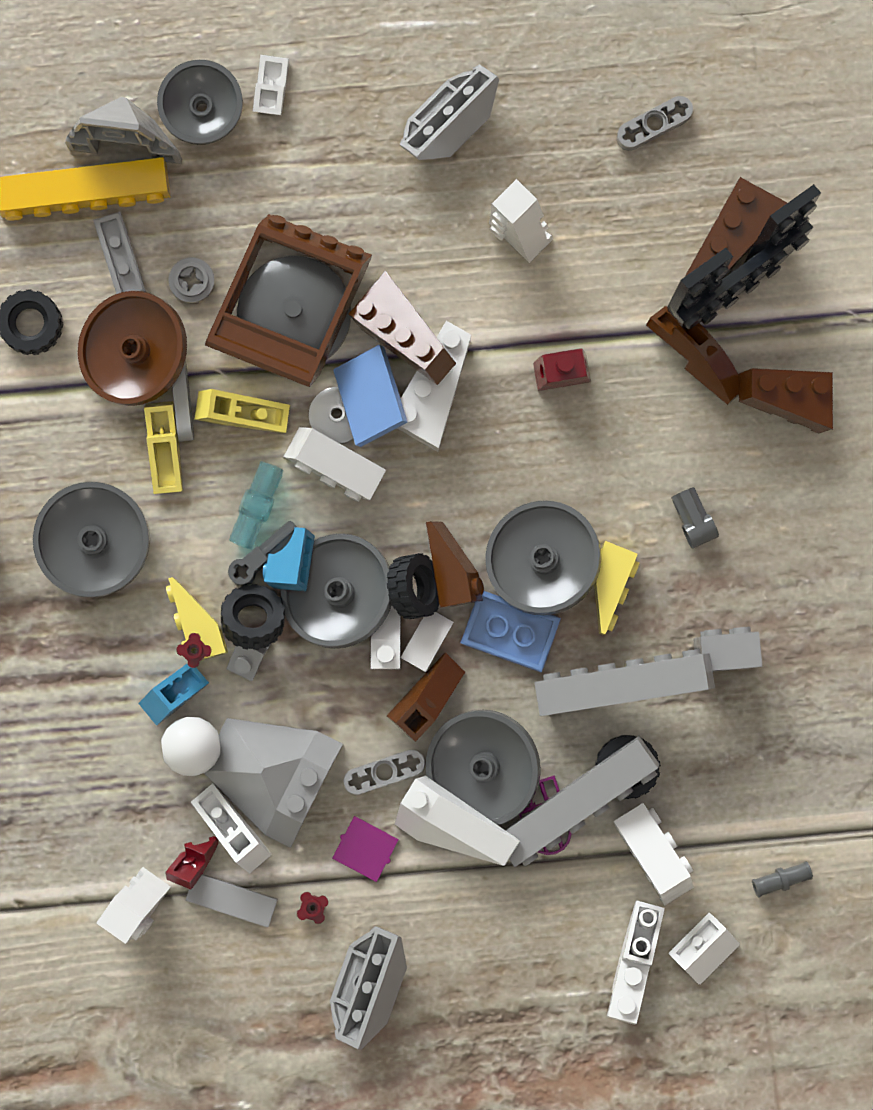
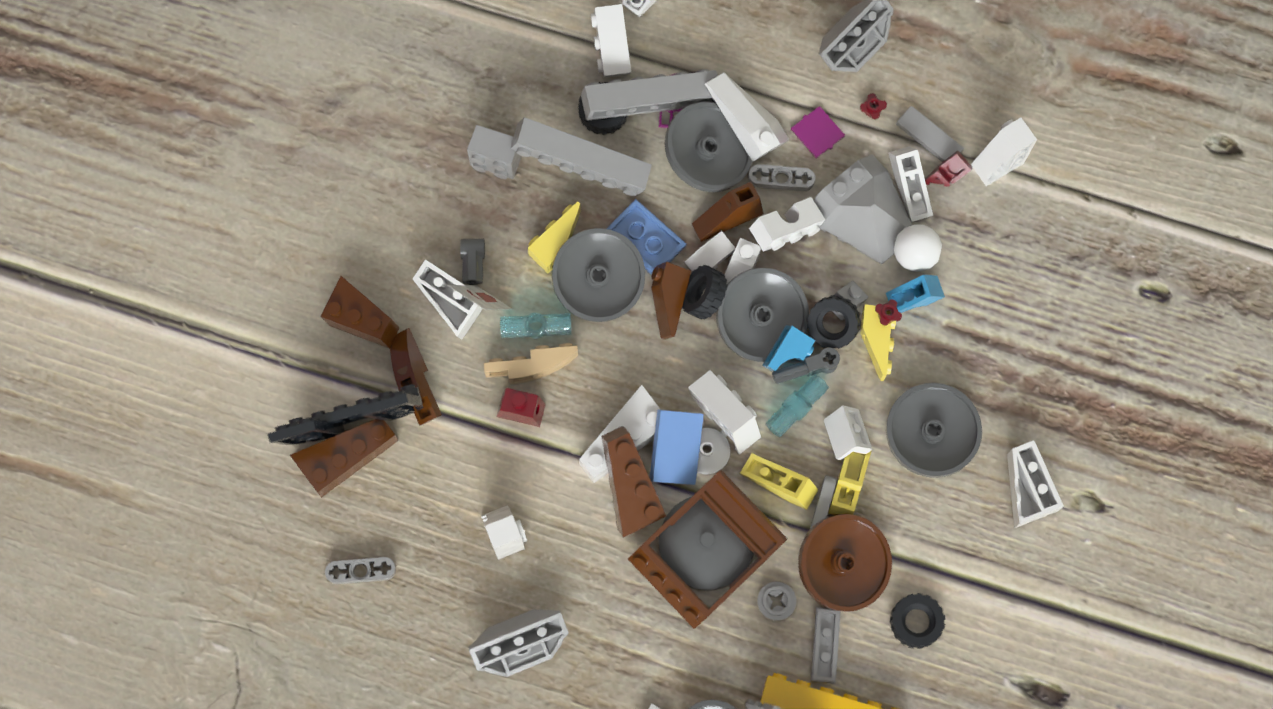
camera: 155 degrees left, 10 degrees down
none -> white wedge [413,259,483,340]
none -> white sticker [447,285,513,310]
none -> tan slope [484,343,578,385]
none -> clear light blue piece [500,313,572,339]
none -> white arch [749,197,825,252]
none -> white panel [824,405,872,460]

